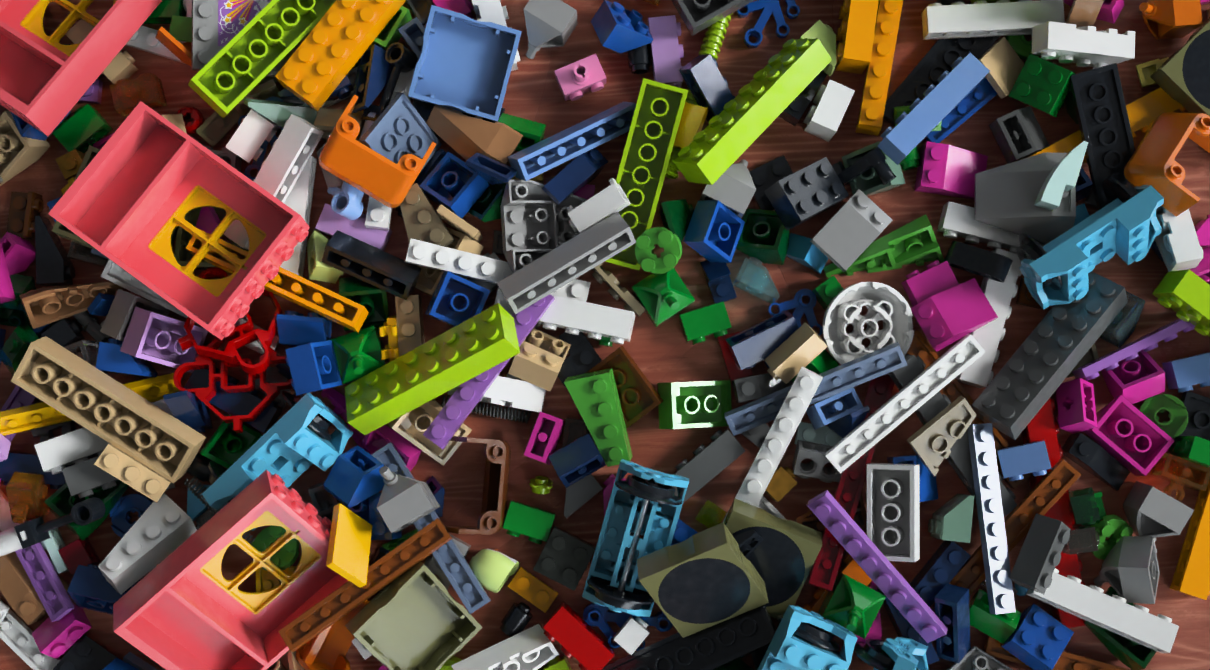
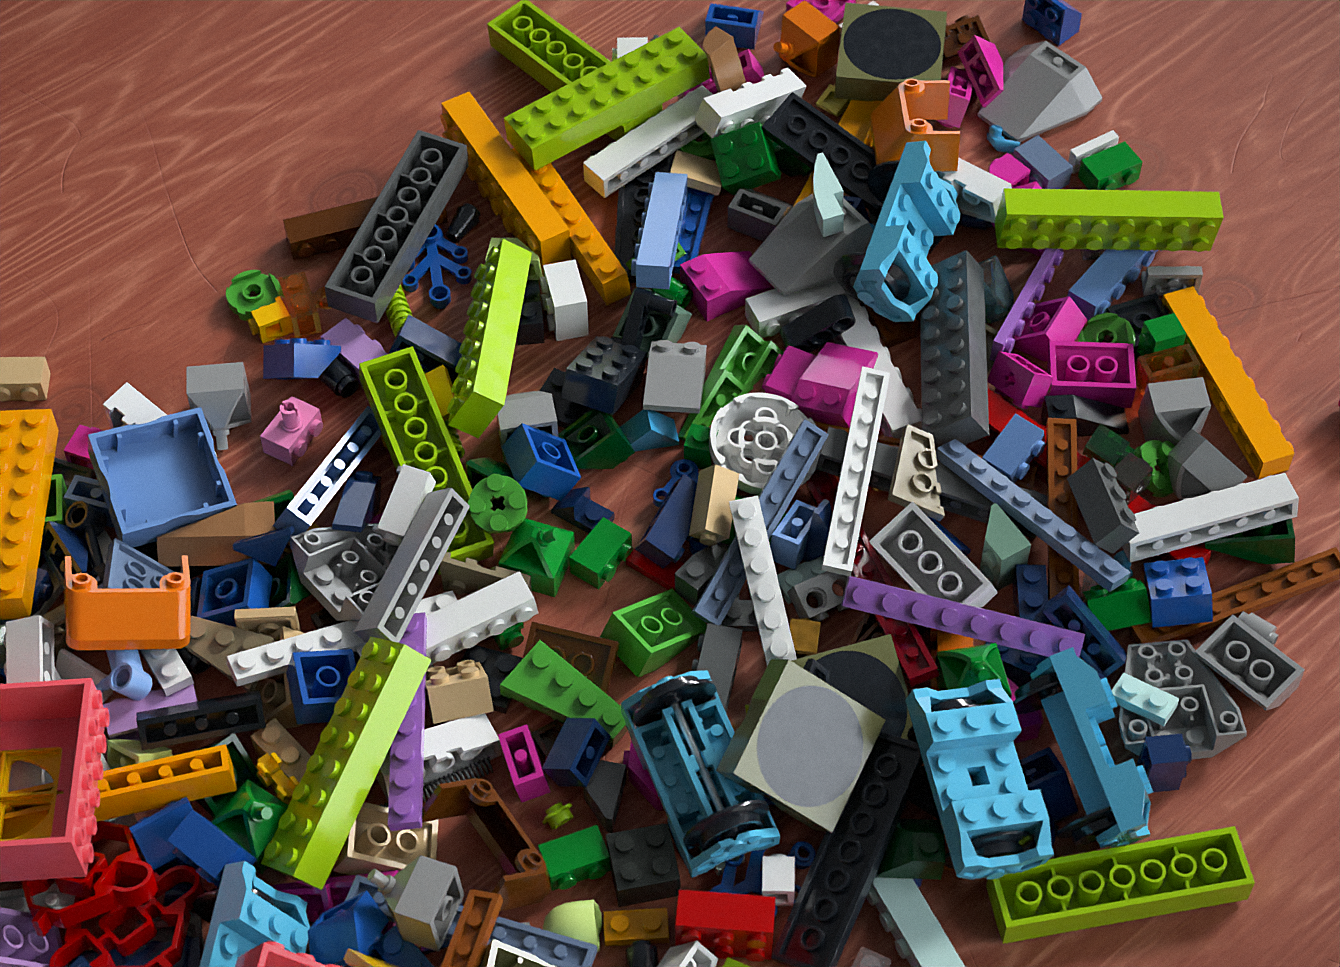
camera: 35 degrees left, 30 degrees down
clear light blue slope [732,257,780,304] -> none

